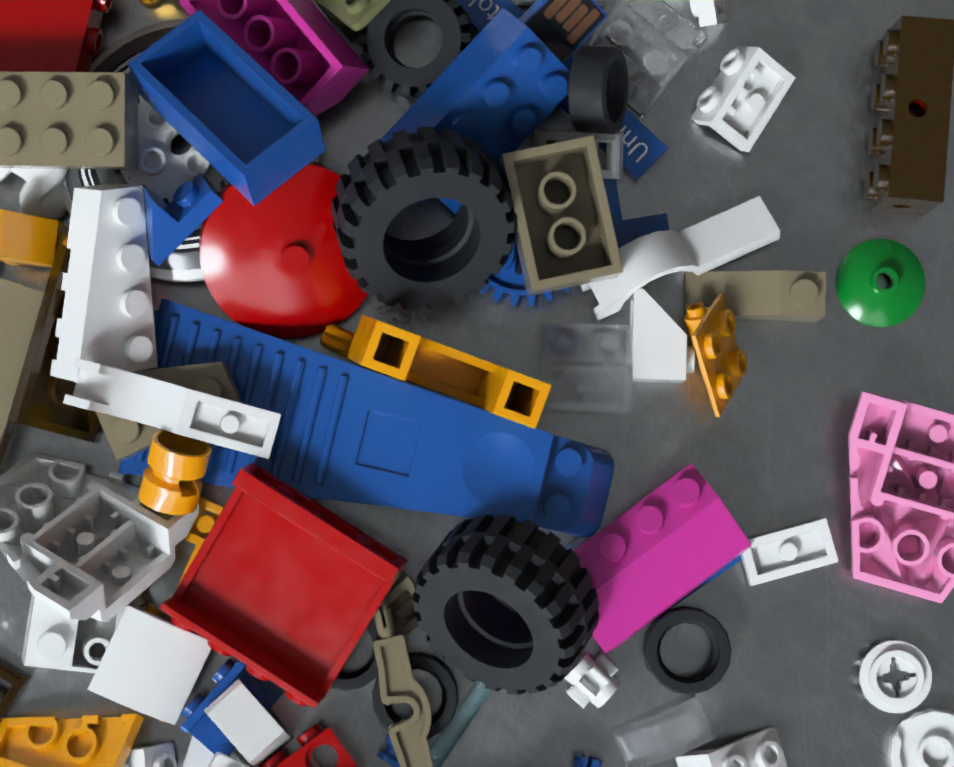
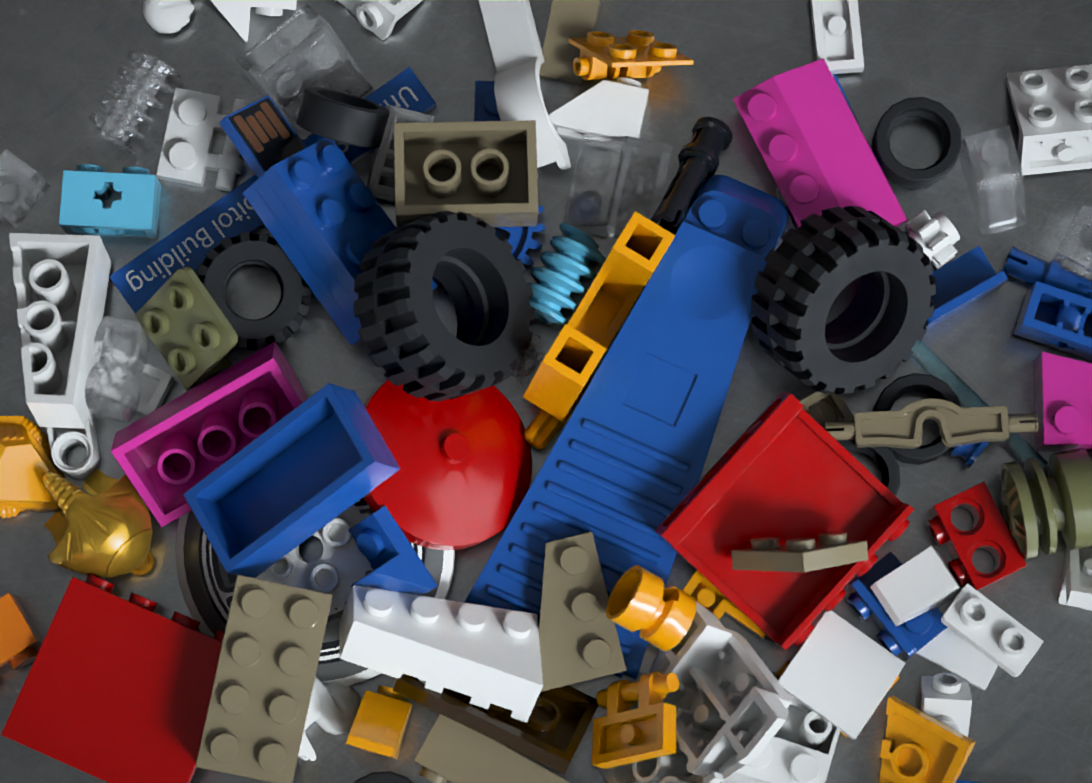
camera: 80 degrees left, 5 degrees down
white piece [63,357,281,459] -> none
none -> medium azure piece [526,223,606,326]
none -> light orange plate [592,671,679,769]
none -> black pin [651,116,733,235]
none -> dark tan plate [731,532,868,572]
none -> blue panel [924,246,1008,330]

